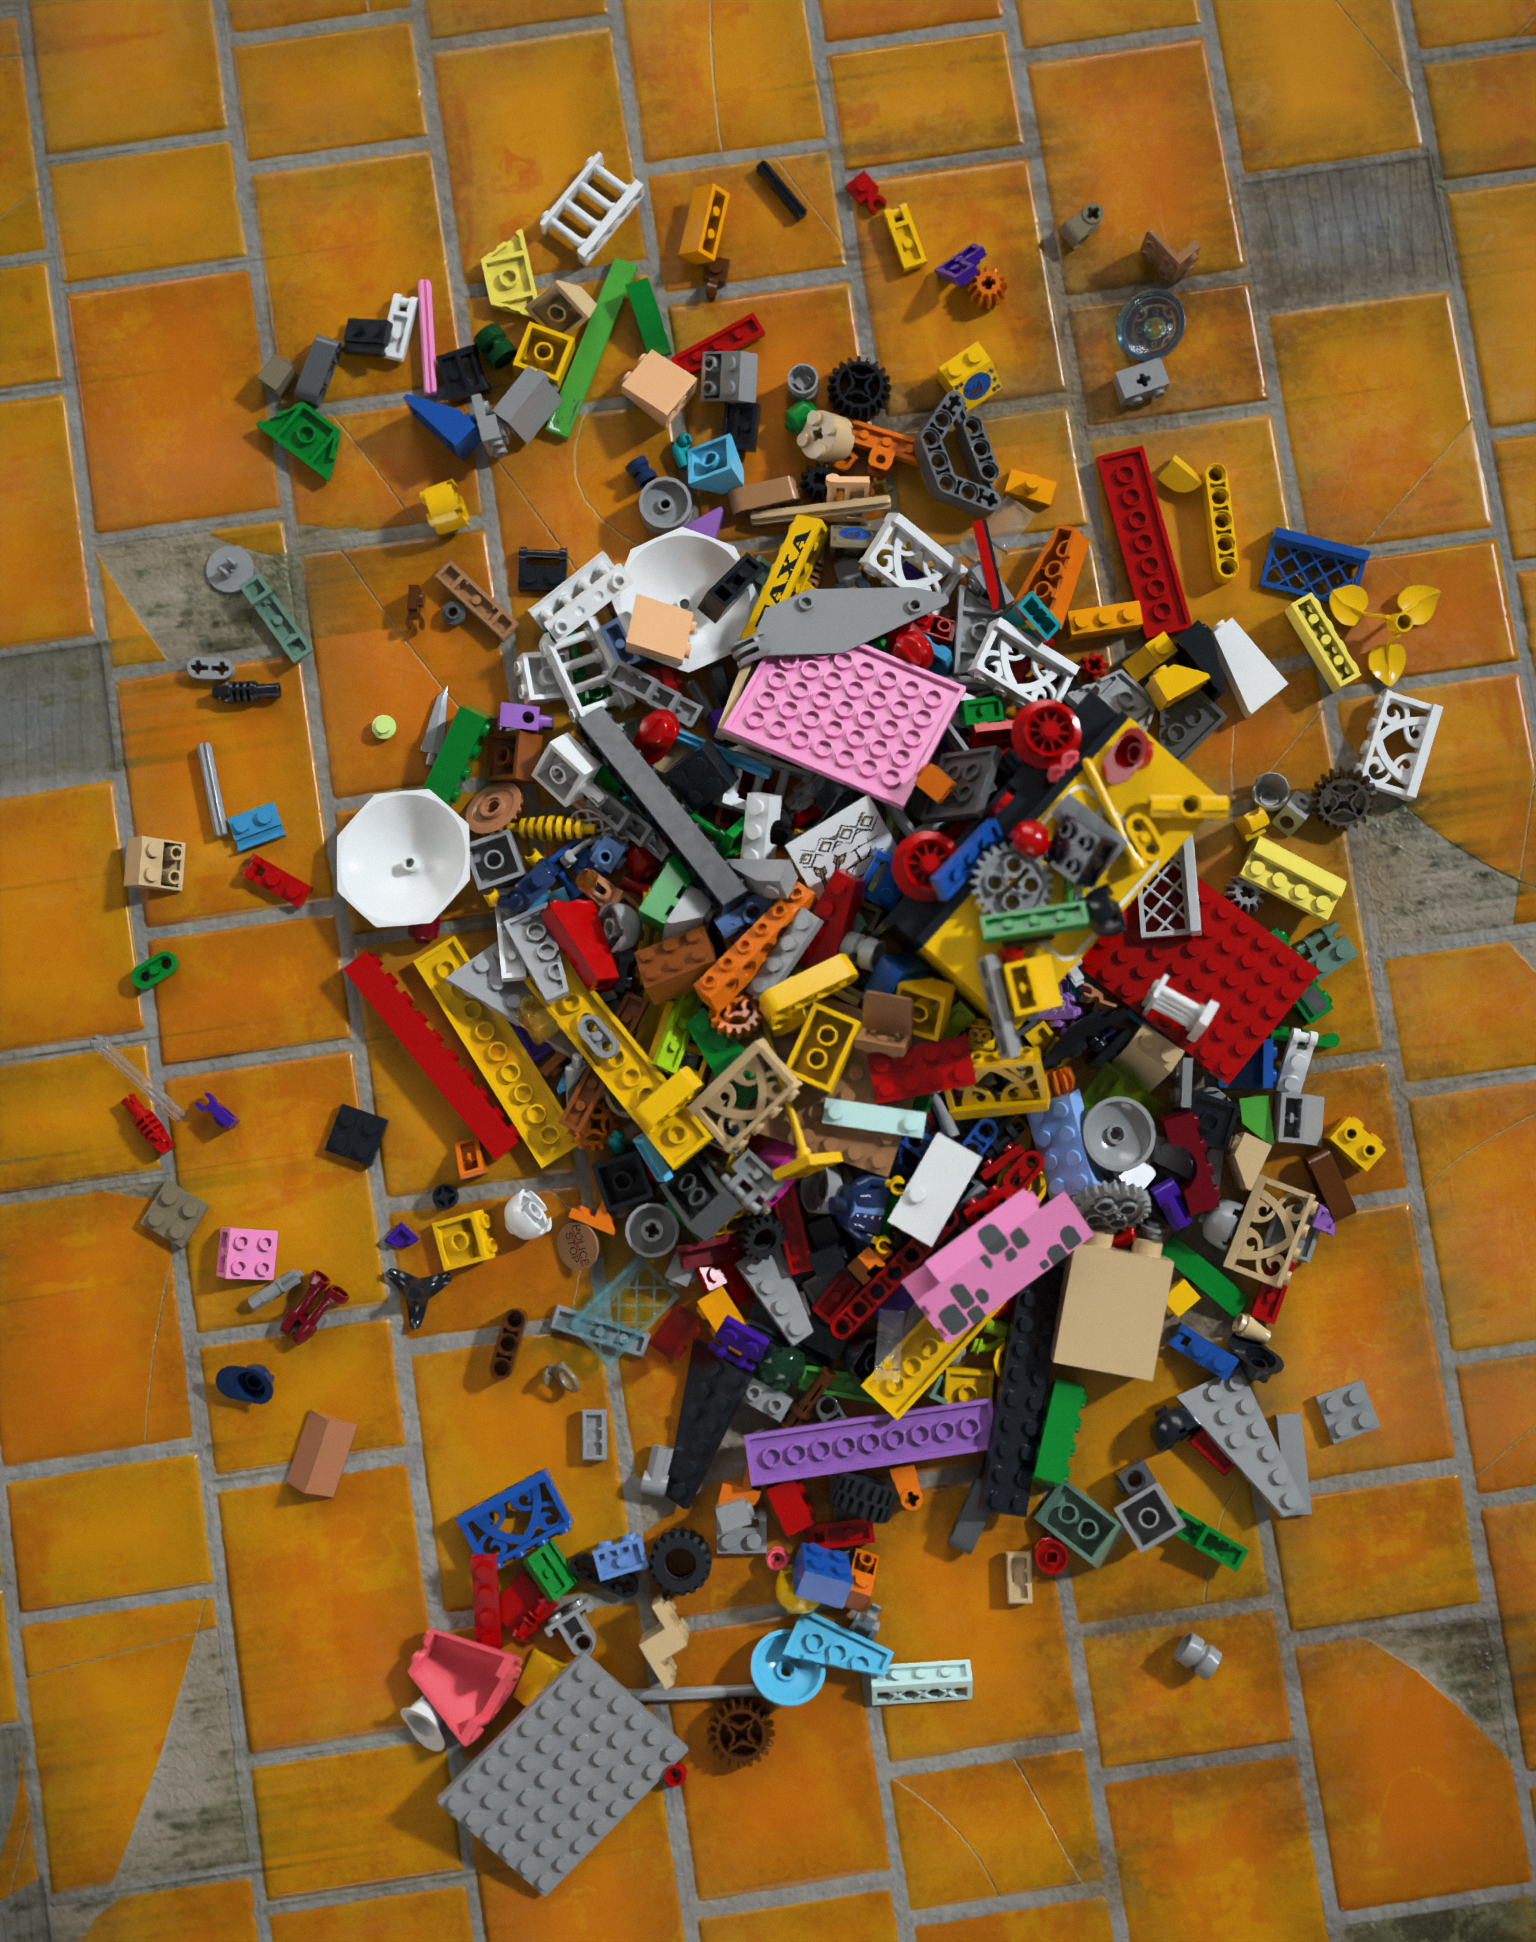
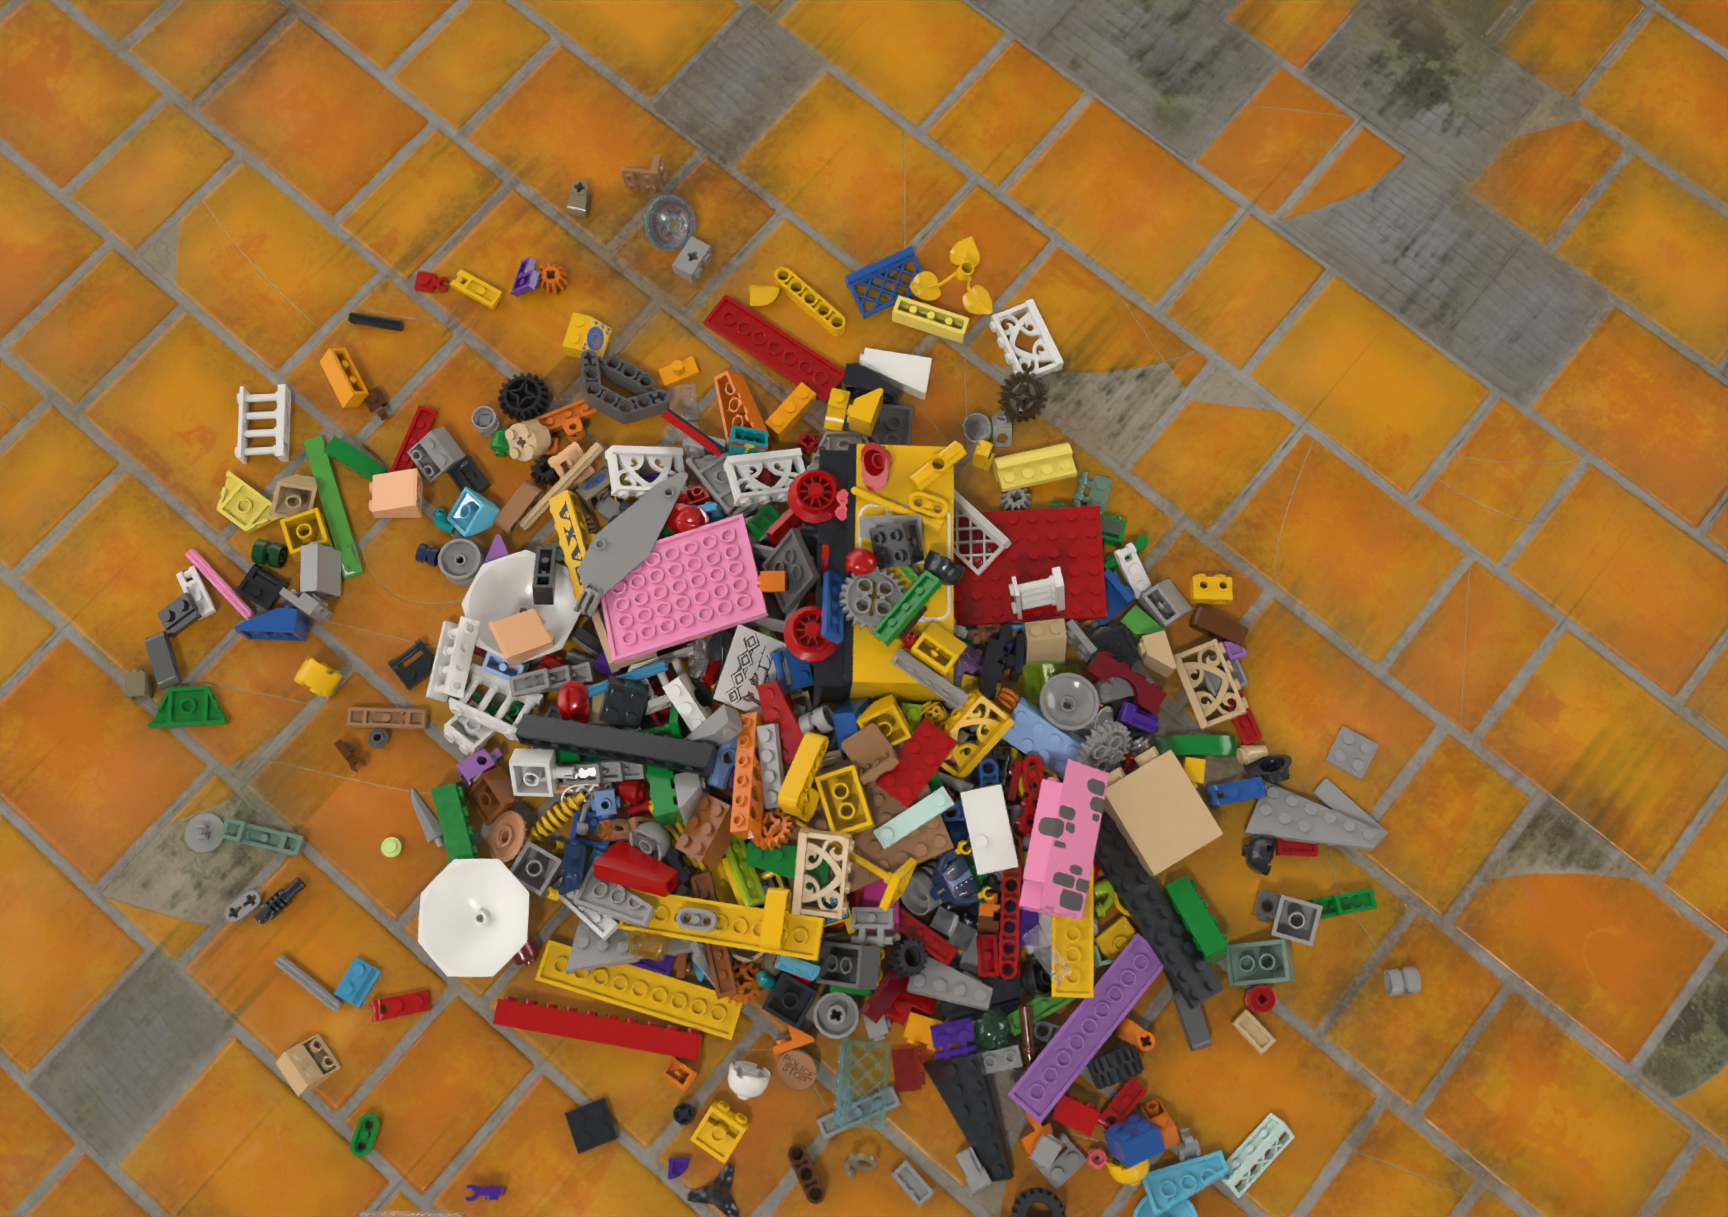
camera: 40 degrees left, 10 degrees down
light grey cylinder [1199,1199,1244,1251] -> none

